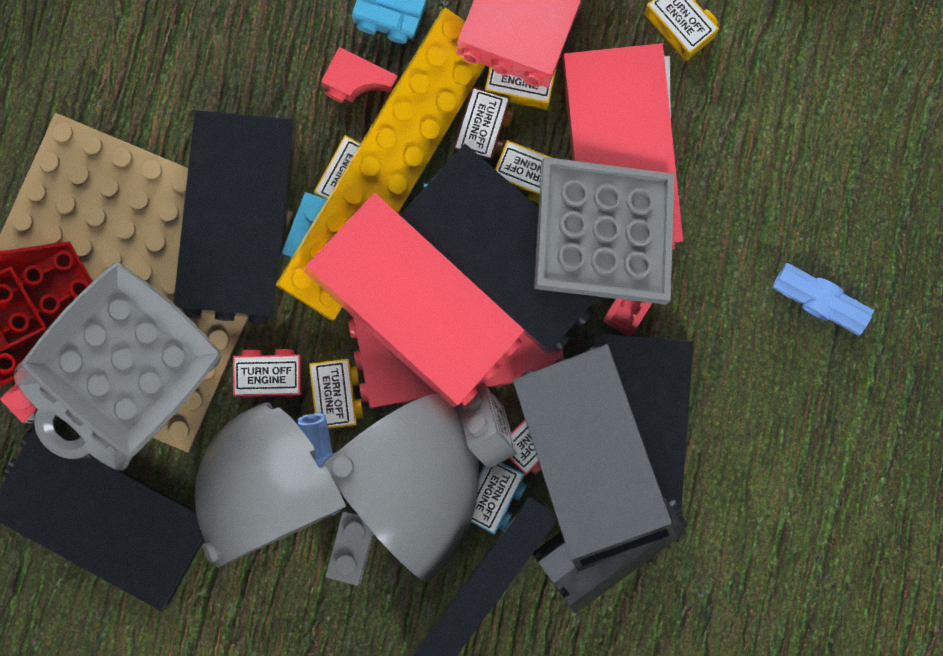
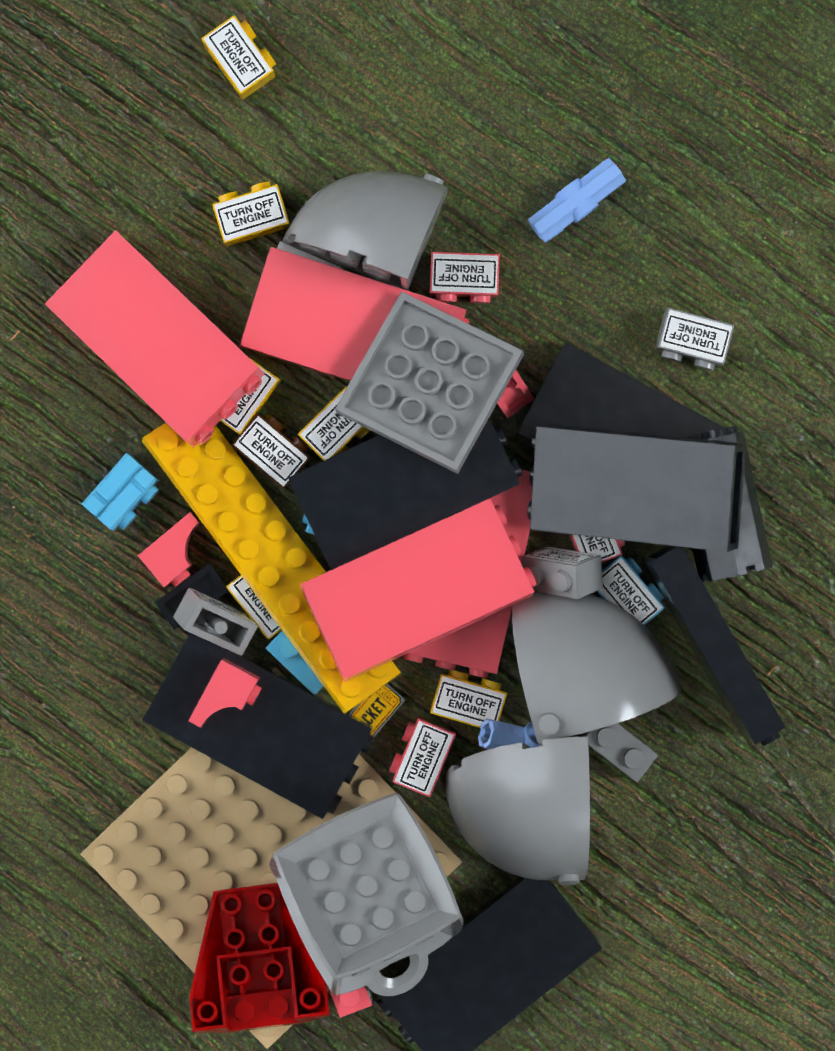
camera: 70 degrees left, 5 degrees up
none -> black plate [154,563,229,630]
none -> light grey brick [173,588,258,656]
none -> coral arch [188,658,262,728]
none -> light grey brick [282,171,448,291]
none -> tile [350,684,406,736]
none -> brick [429,252,500,304]
none -> brick [654,308,734,371]

